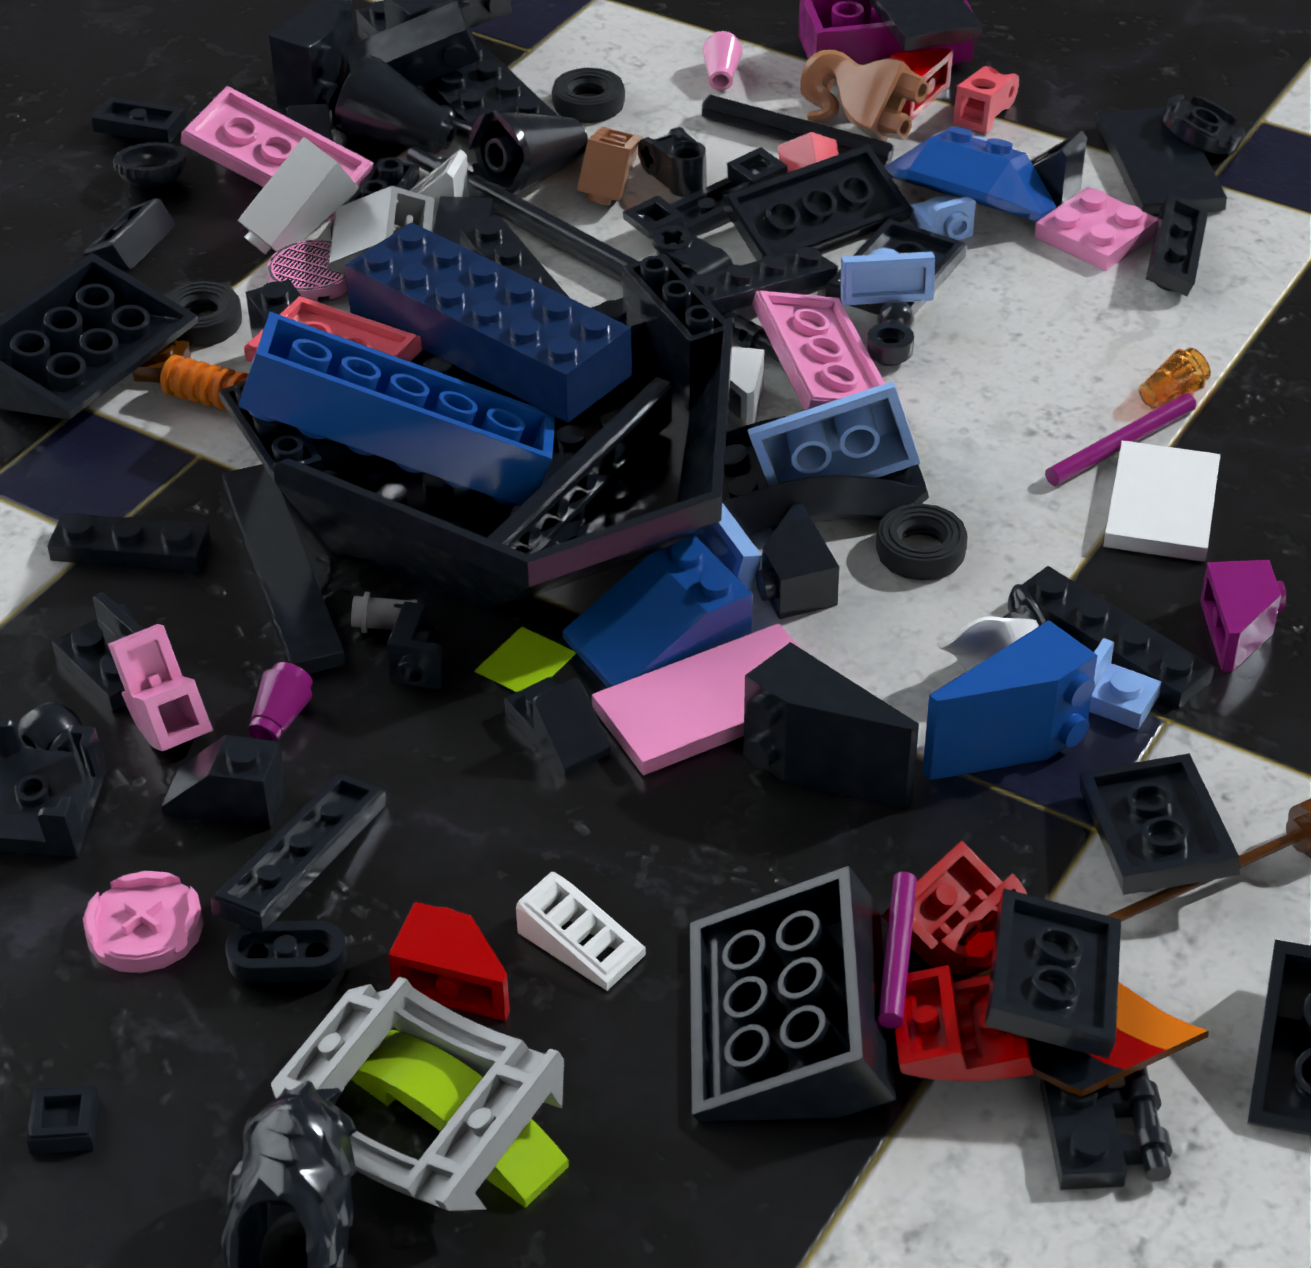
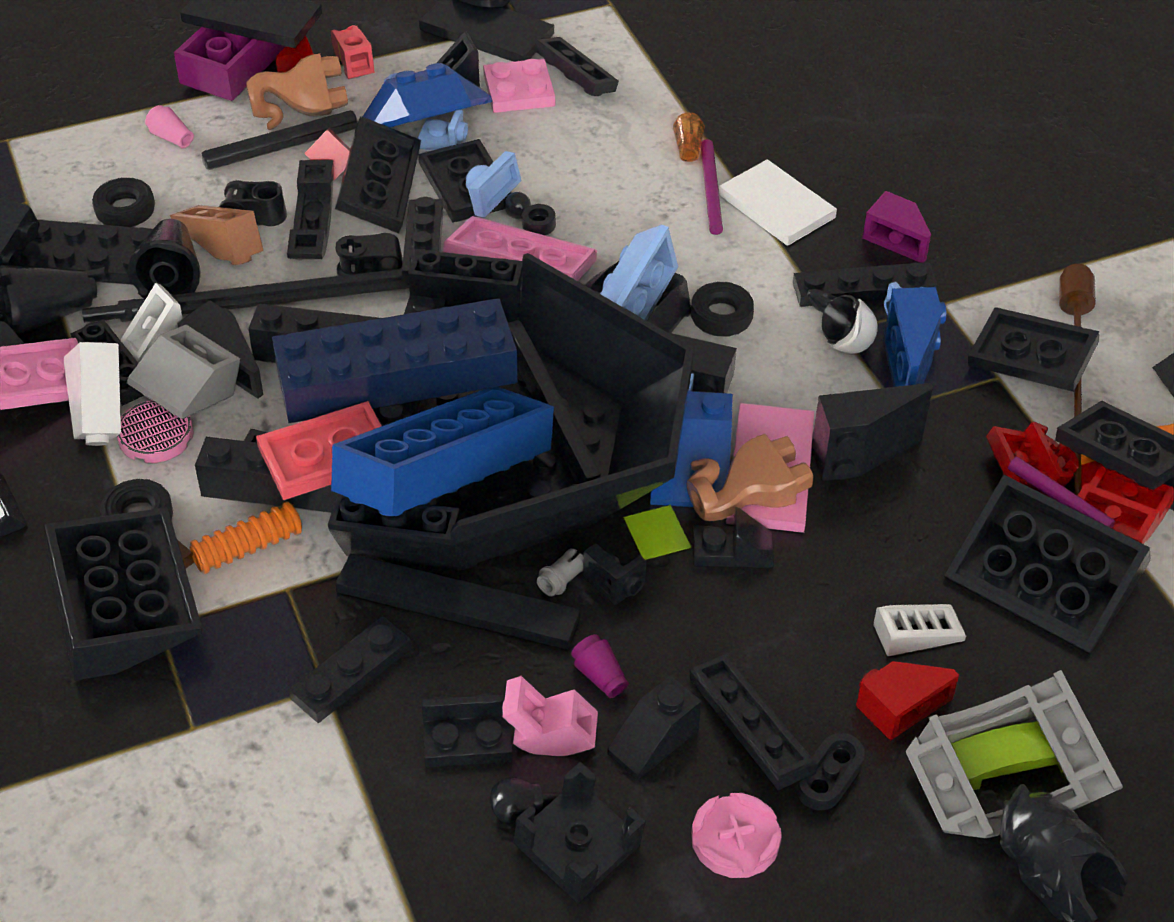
camera: 55 degrees left, 5 degrees up
none -> nougat hips [687,434,813,521]

